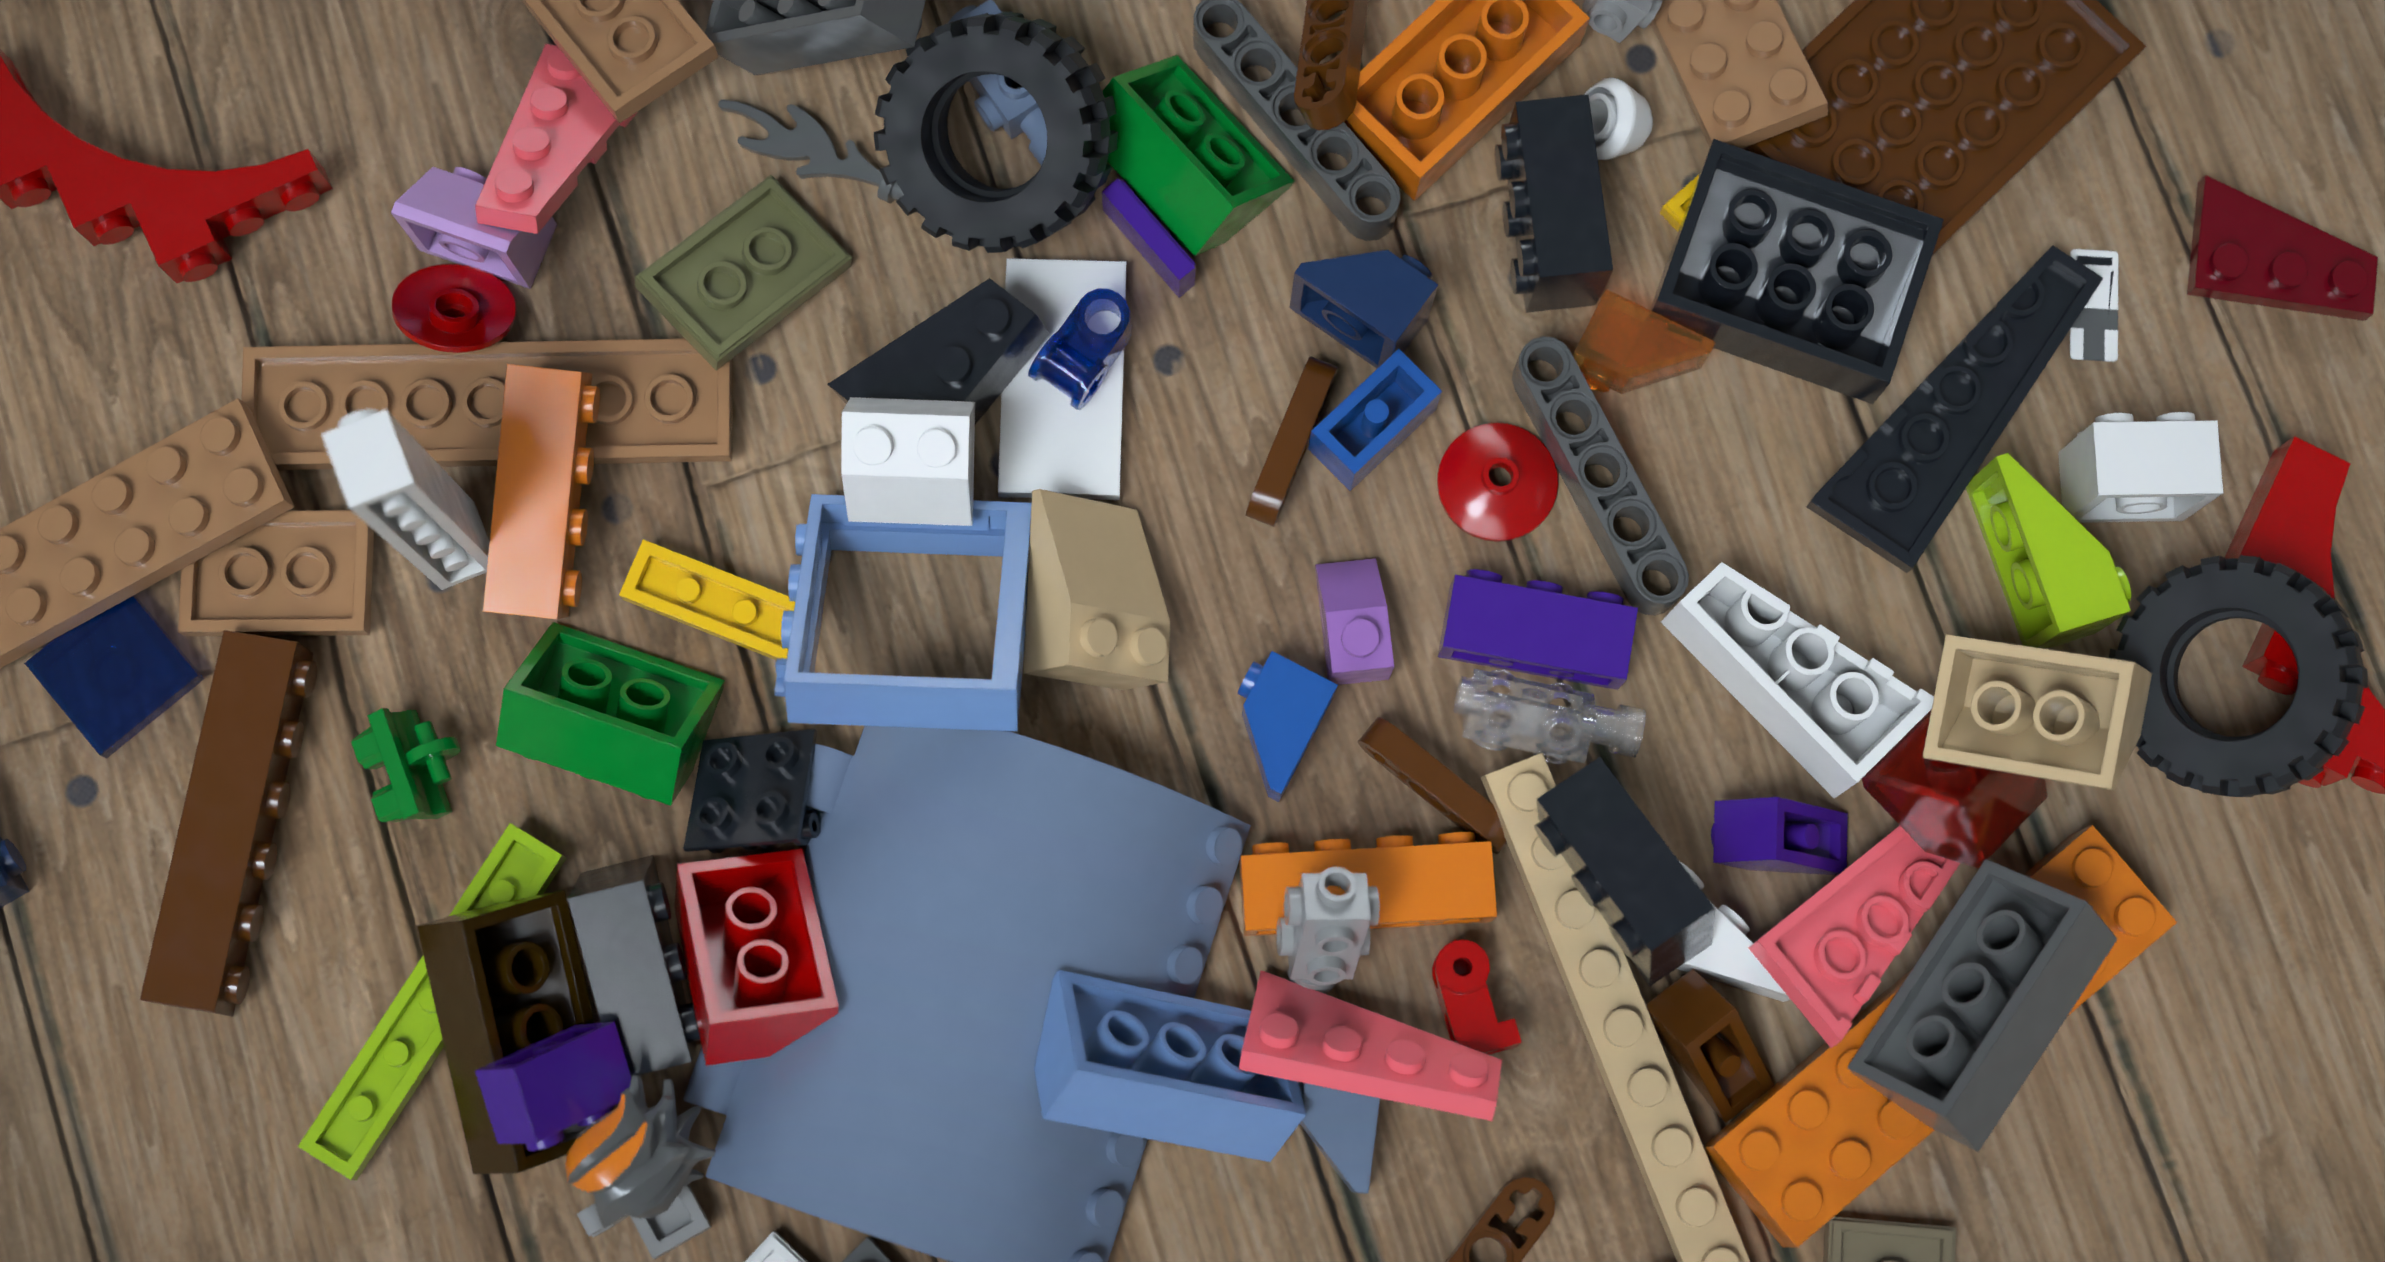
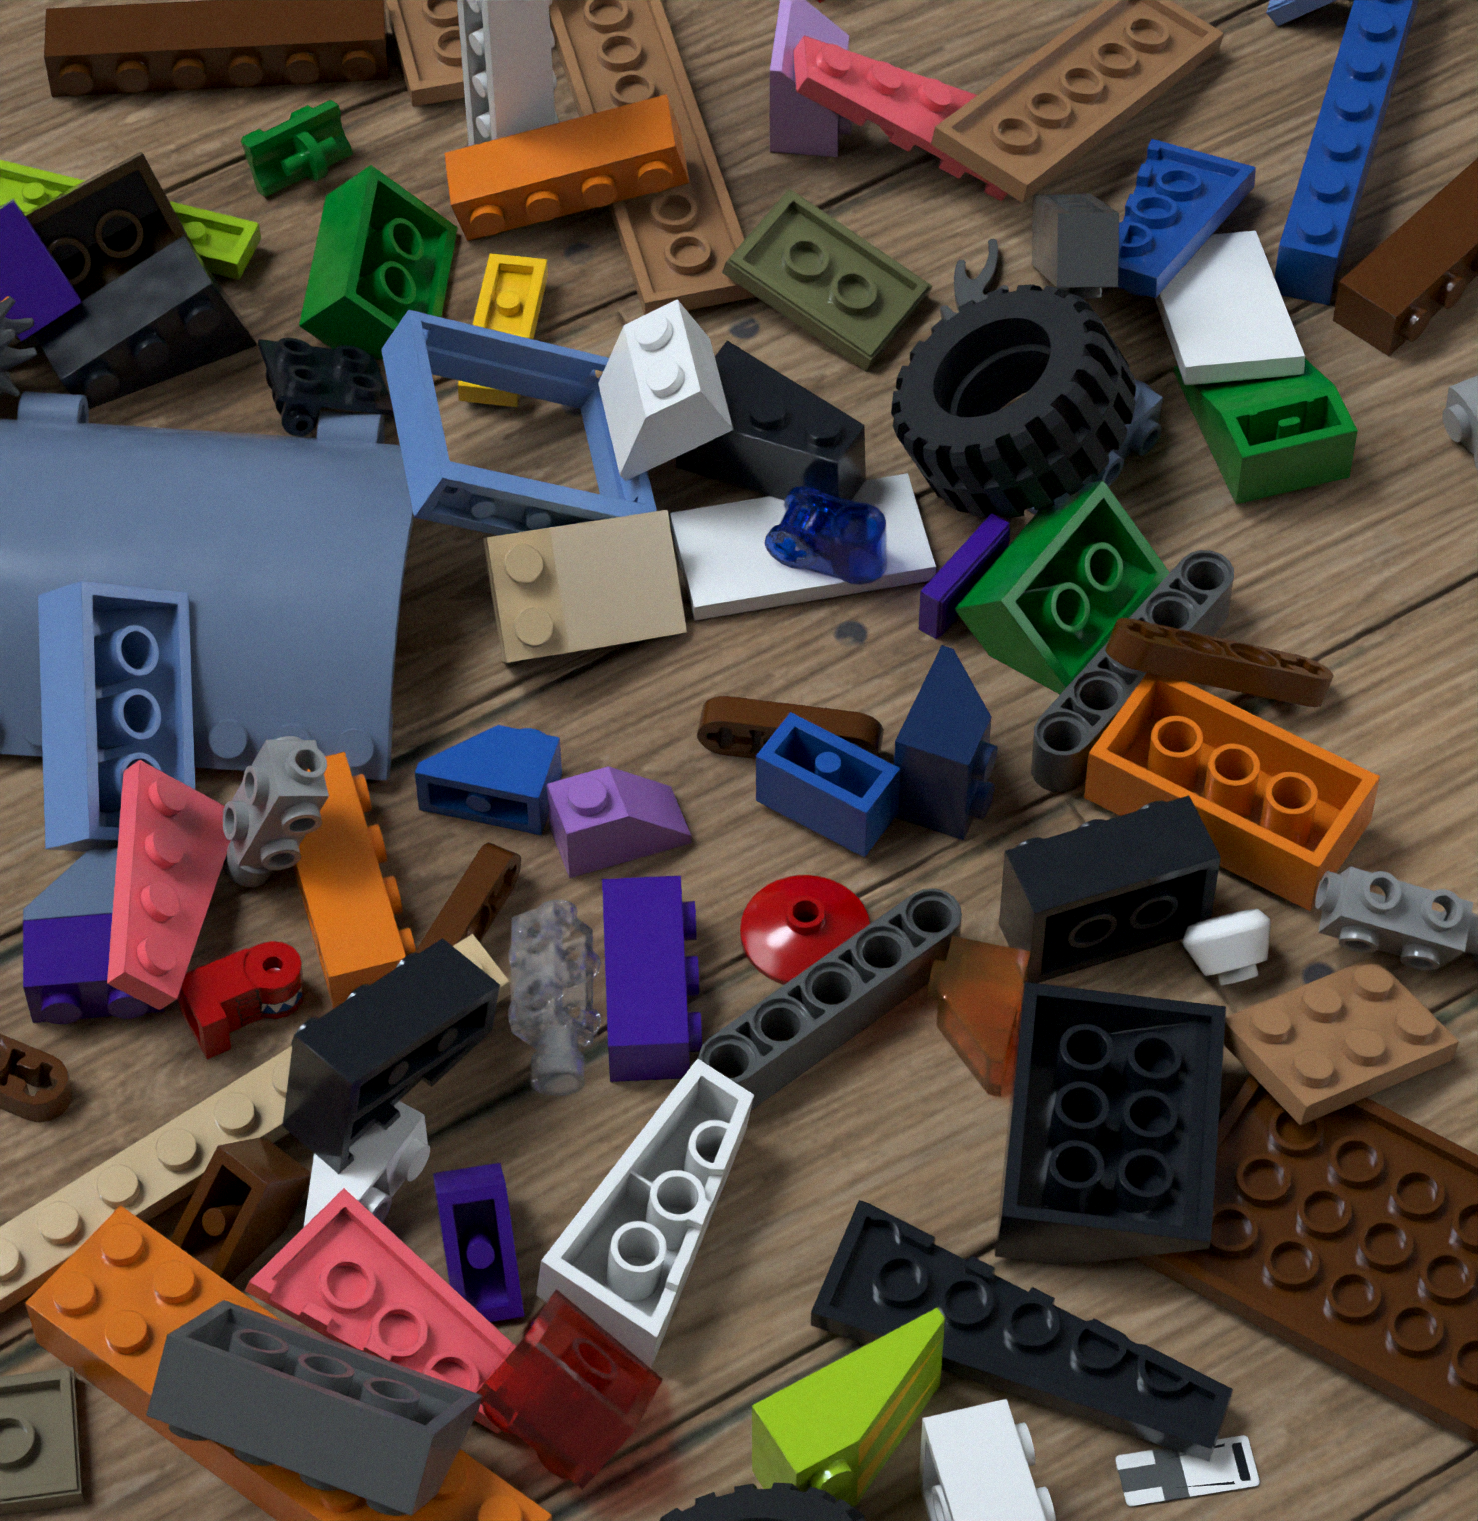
camera: 80 degrees right, 25 degrees down
red dish [392,264,516,353] -> none
red slope [674,849,839,1066] -> none
tan slope [1923,635,2152,791] -> none
none -> dark purple brick [23,913,165,1024]

